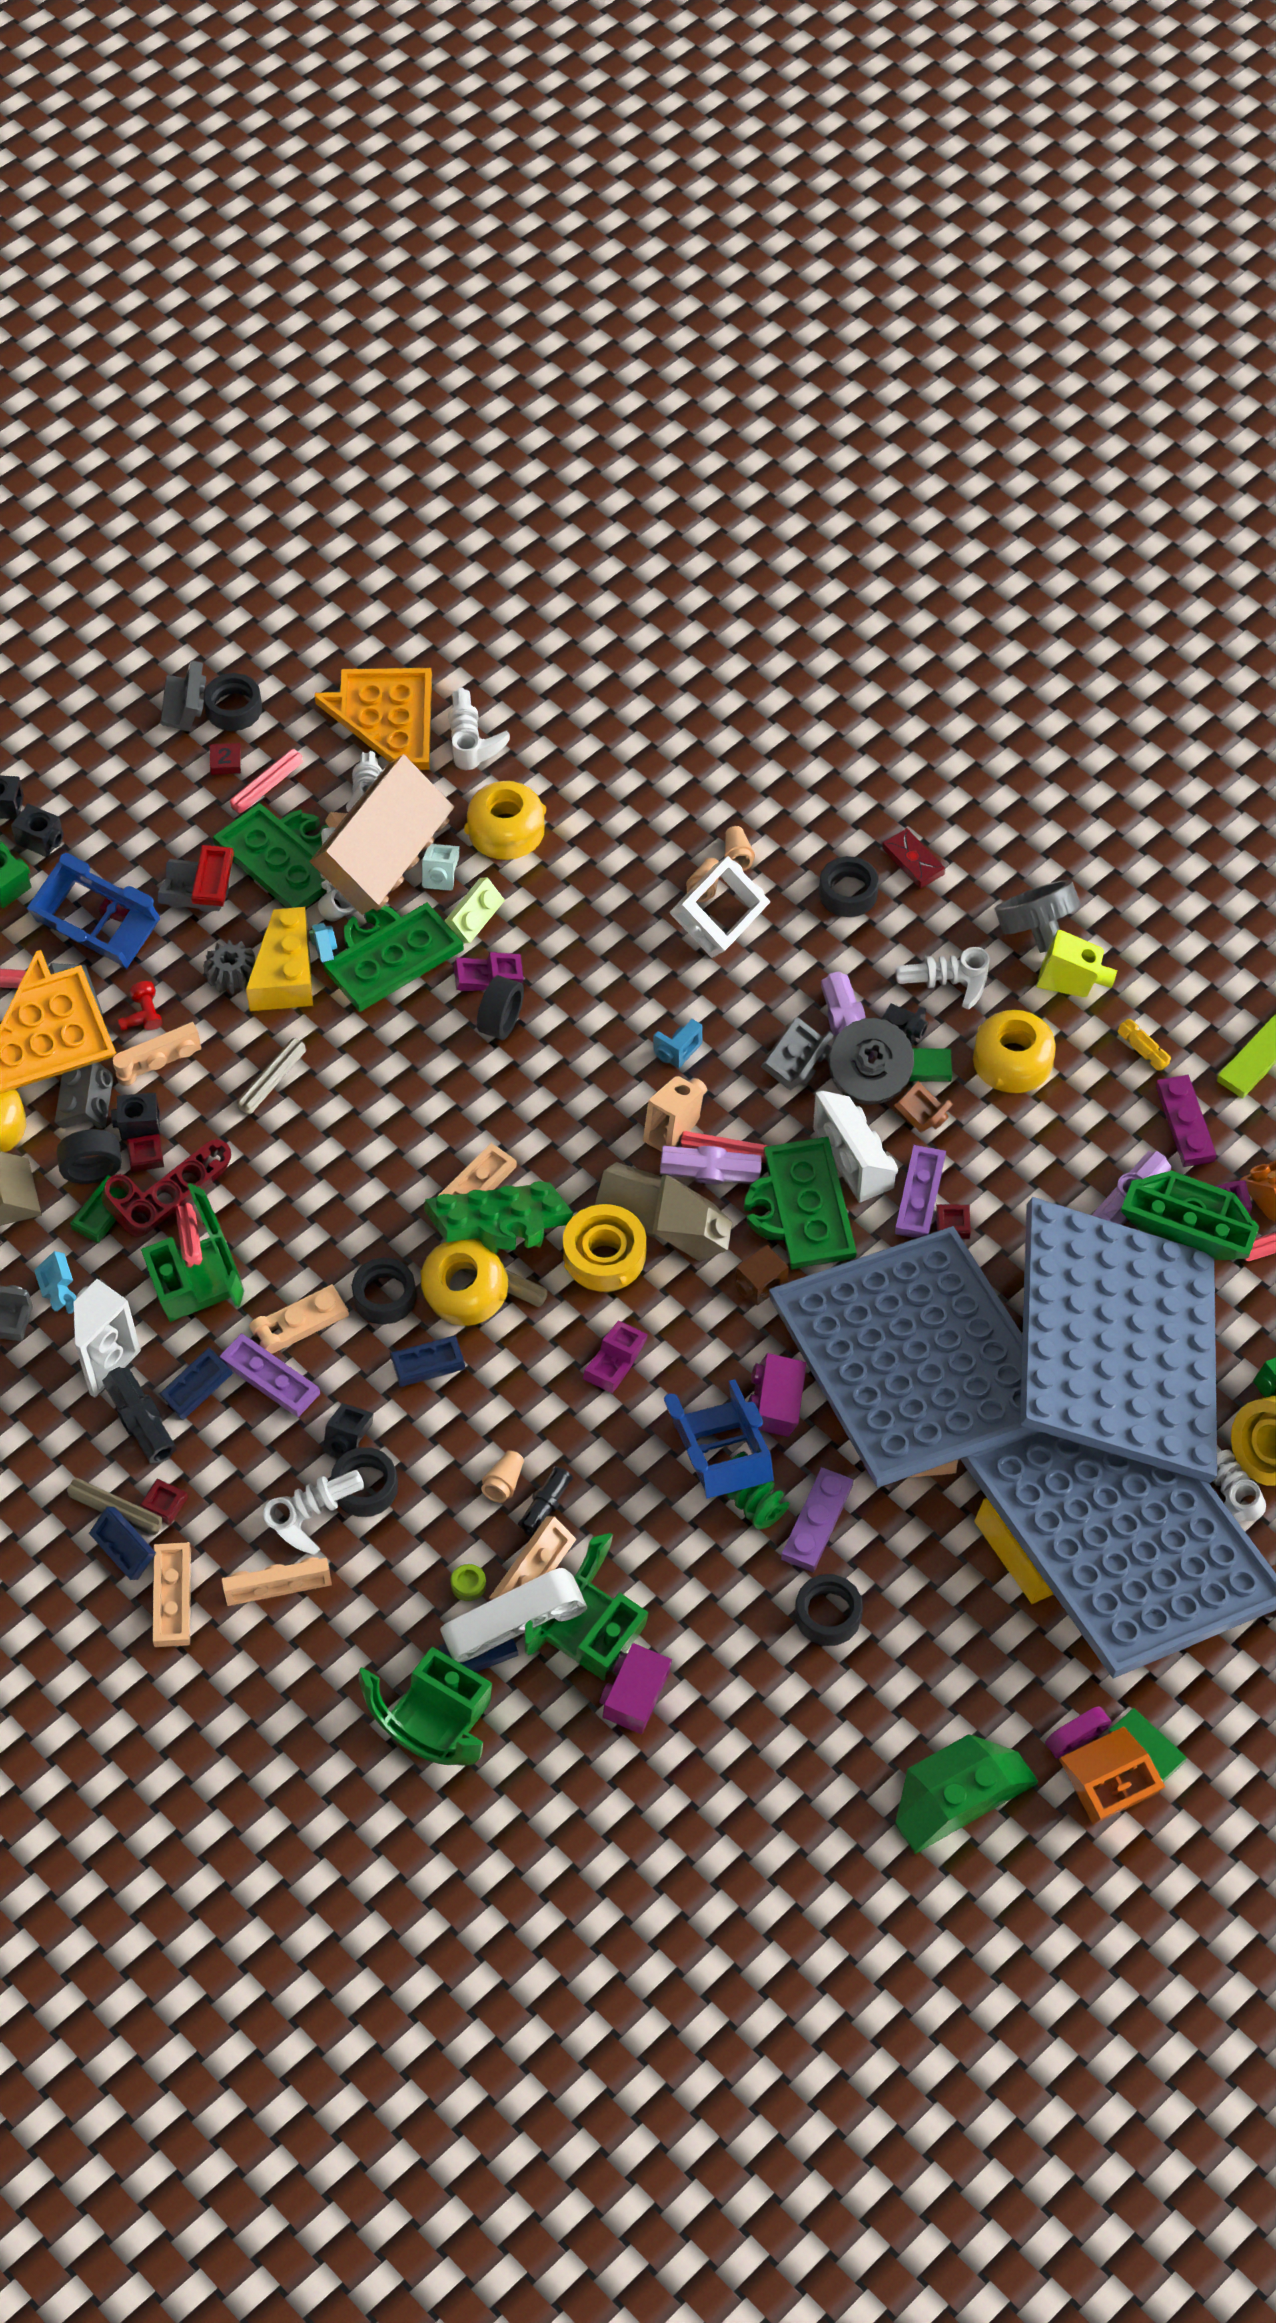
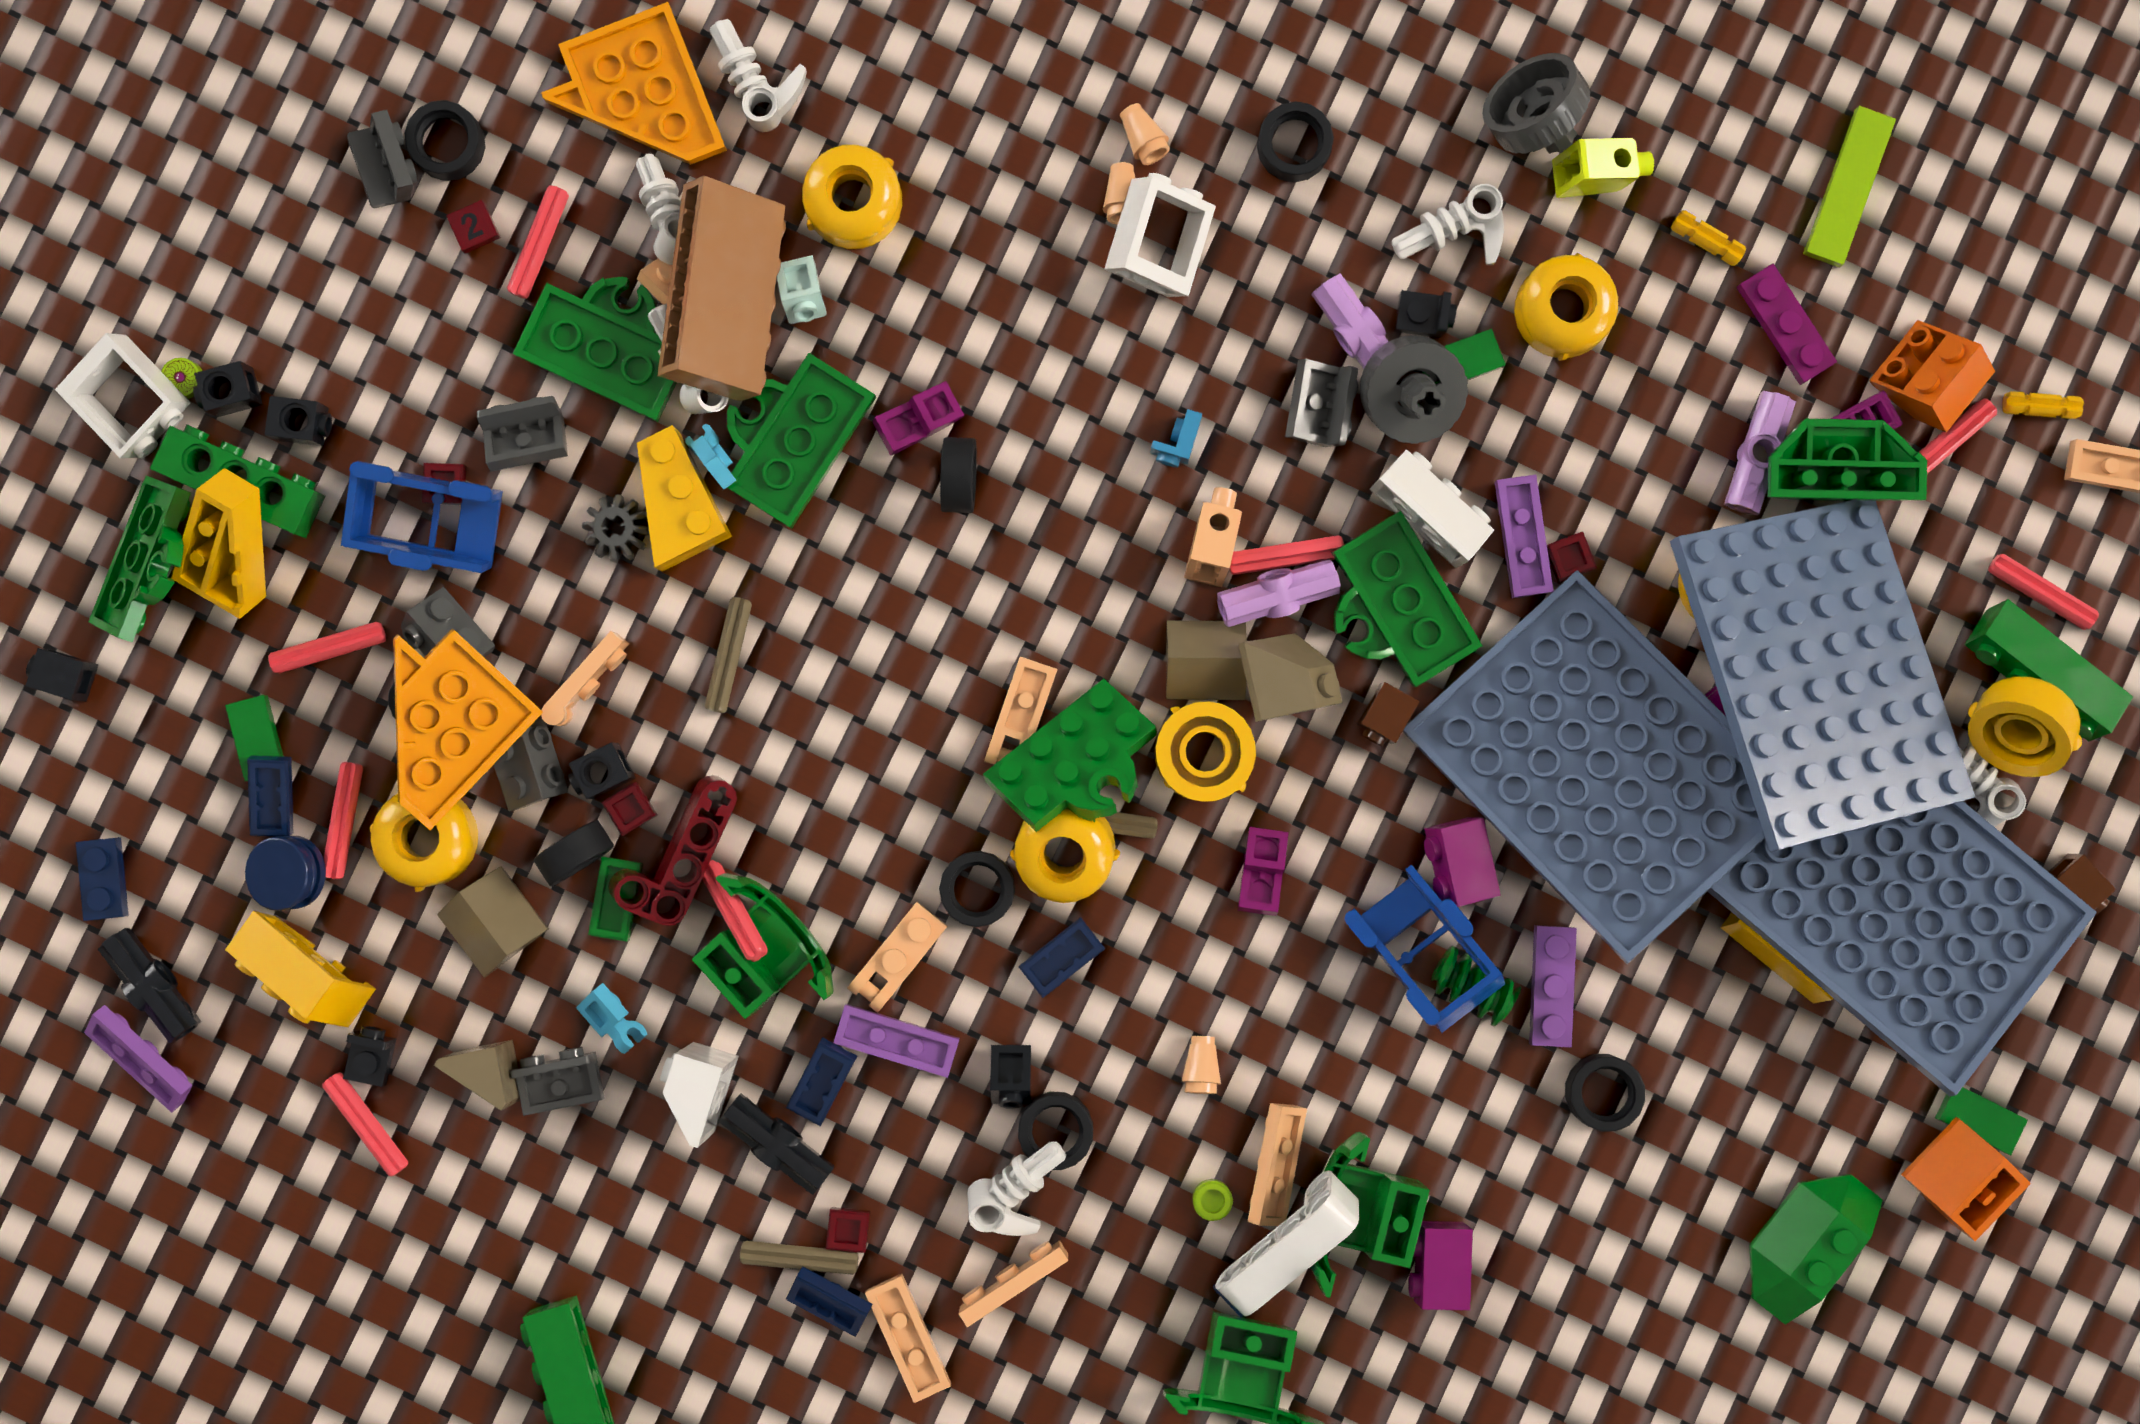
camera: 25 degrees left, 30 degrees up
red piece [118,981,163,1031] -> none
red tile [191,845,234,907] -> none
yellowish green plate [445,877,505,944] -> none
black pin [518,1466,573,1535] -> none
dark red tile [882,828,945,889] -> none
dark orange bracket [894,1081,953,1133] -> none
magenta beam [1045,1706,1112,1759] -> none

